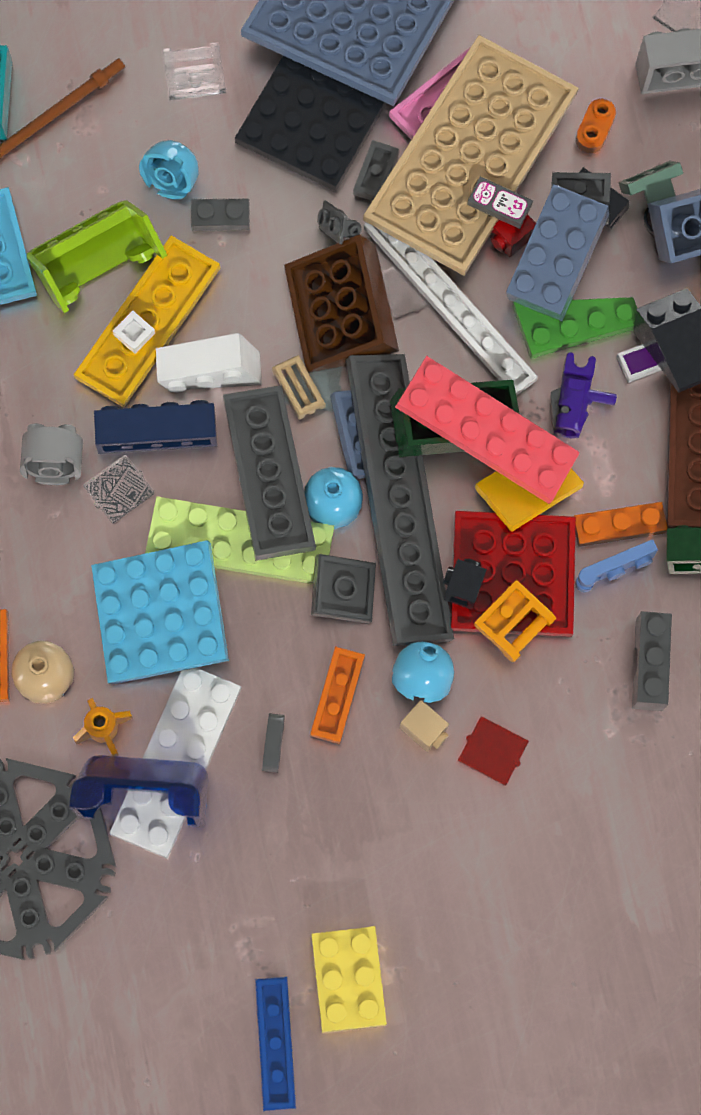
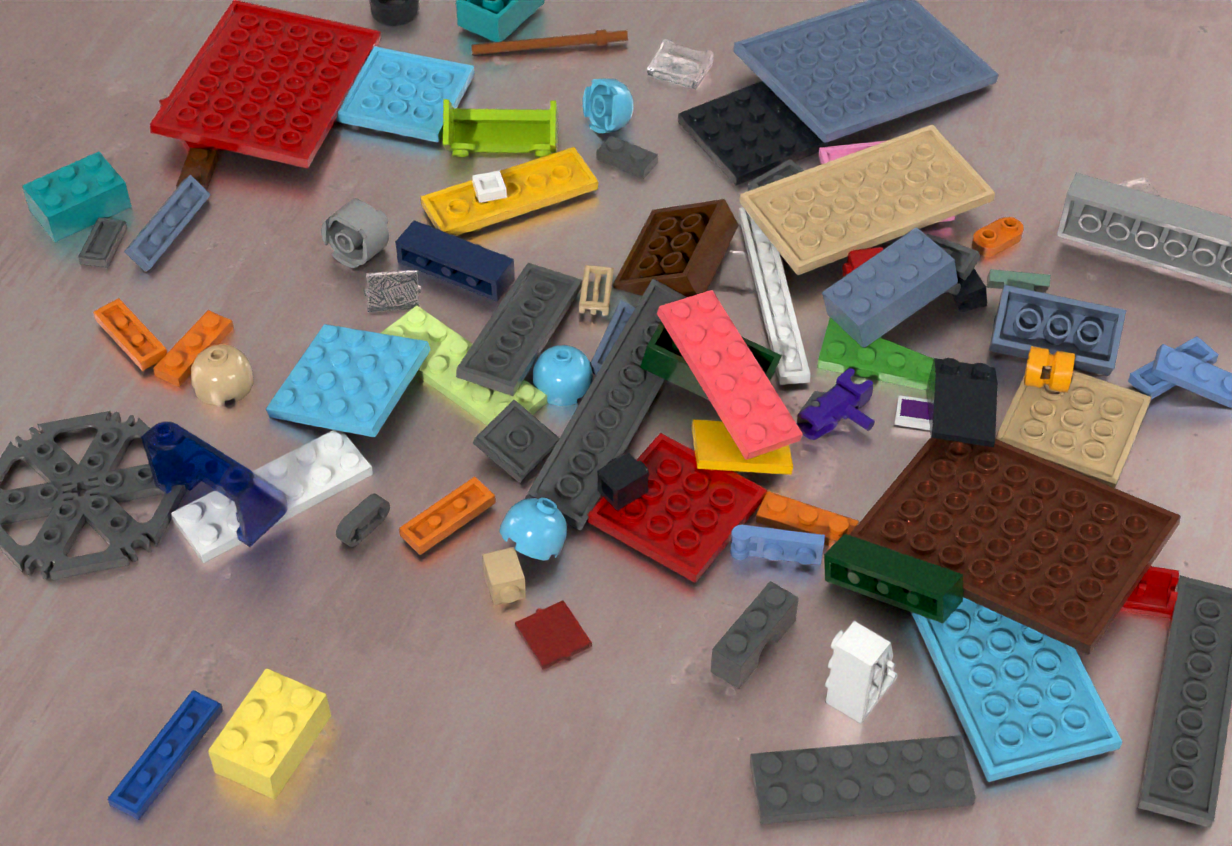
camera: 35 degrees right, 25 degrees down
light orange brick [73,698,133,758] -> none
white wedge [156,333,262,393] -> none
dark grey hinge [318,200,362,244] -> none
tile [467,177,533,229] -> none
light orange plate [474,580,556,663] -> none

